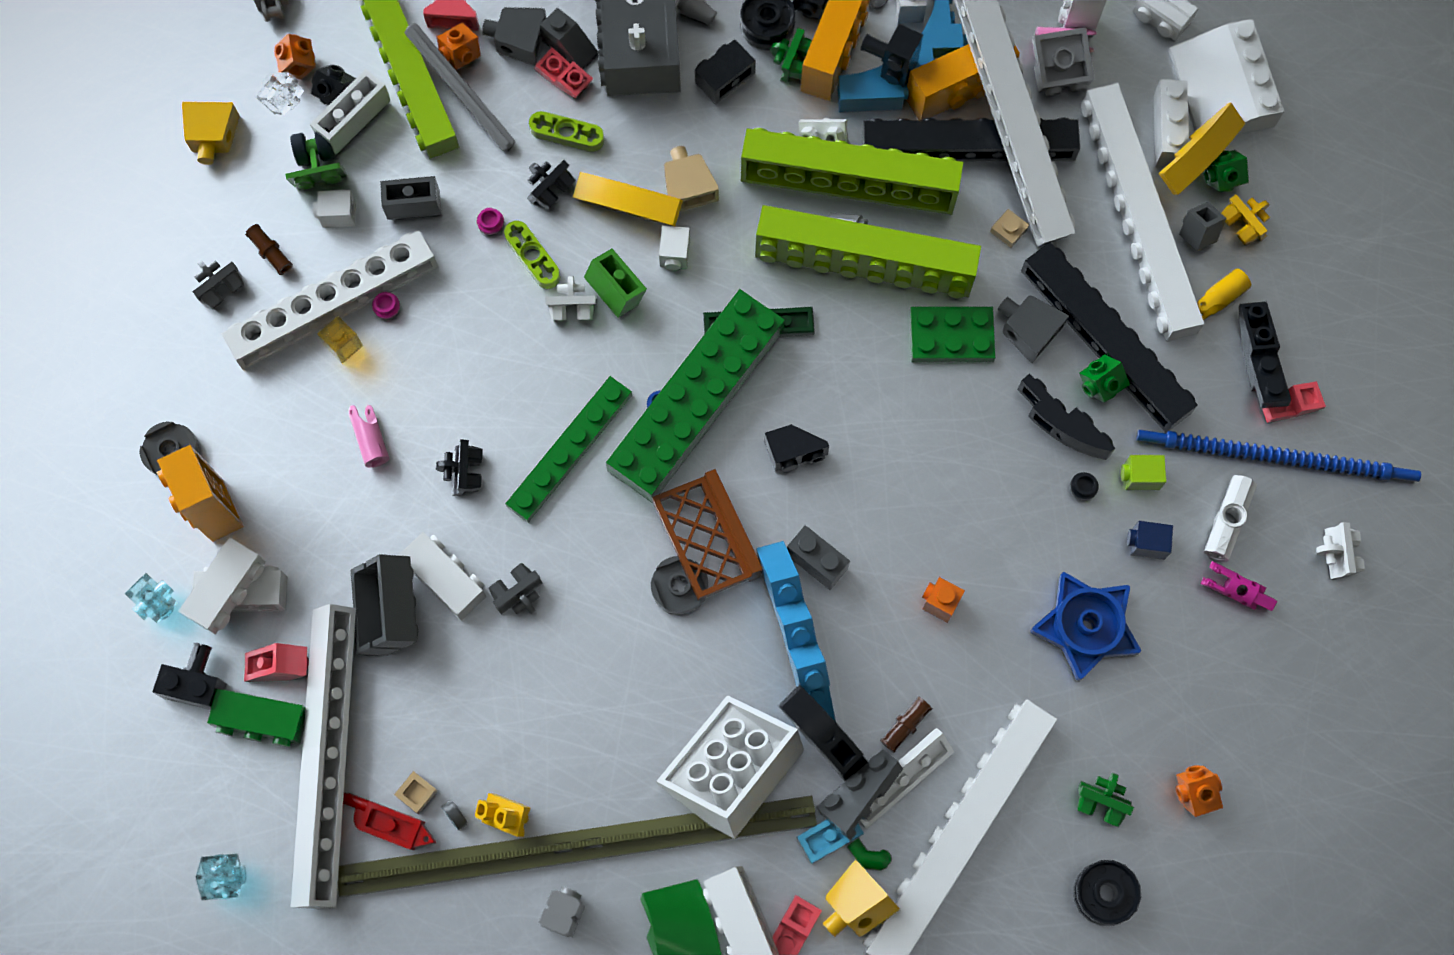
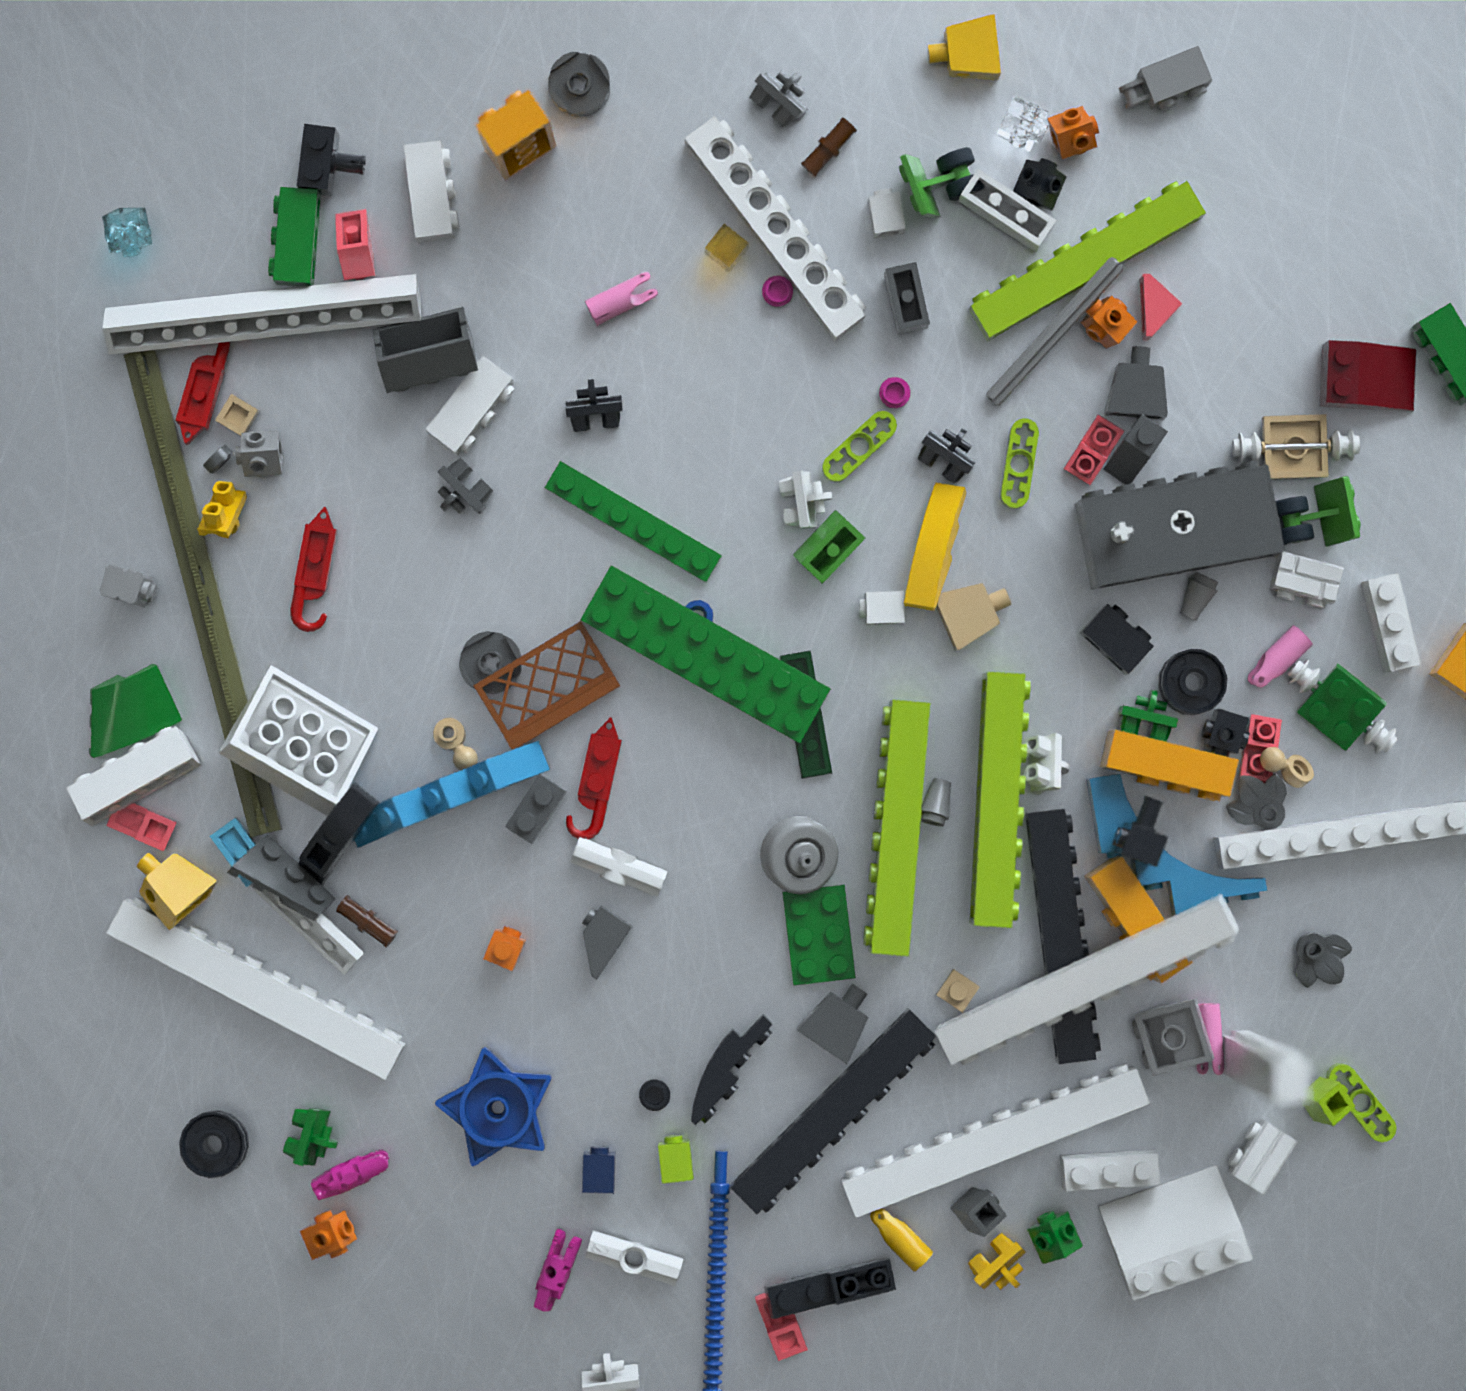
camera: 80 degrees right, 15 degrees up
clear light blue brick [124,573,178,623] -> none
white brick [178,537,266,635] -> none
black slope [764,424,829,472] -> none
green arm [847,838,892,871] -> none
green brick [1079,355,1130,403] -> none
yellow slope [1158,102,1246,195] -> none
none -> light grey brick [235,430,283,477]
none -> red plate [290,507,338,632]
none -> dark pink hinge [311,1149,389,1200]
none -> tan plate [433,718,478,770]
none -> red plate [566,717,622,839]
none -> white piece [570,837,667,896]
none -> dark grey slope [582,905,632,980]
none -> light grey wheel [760,816,838,894]

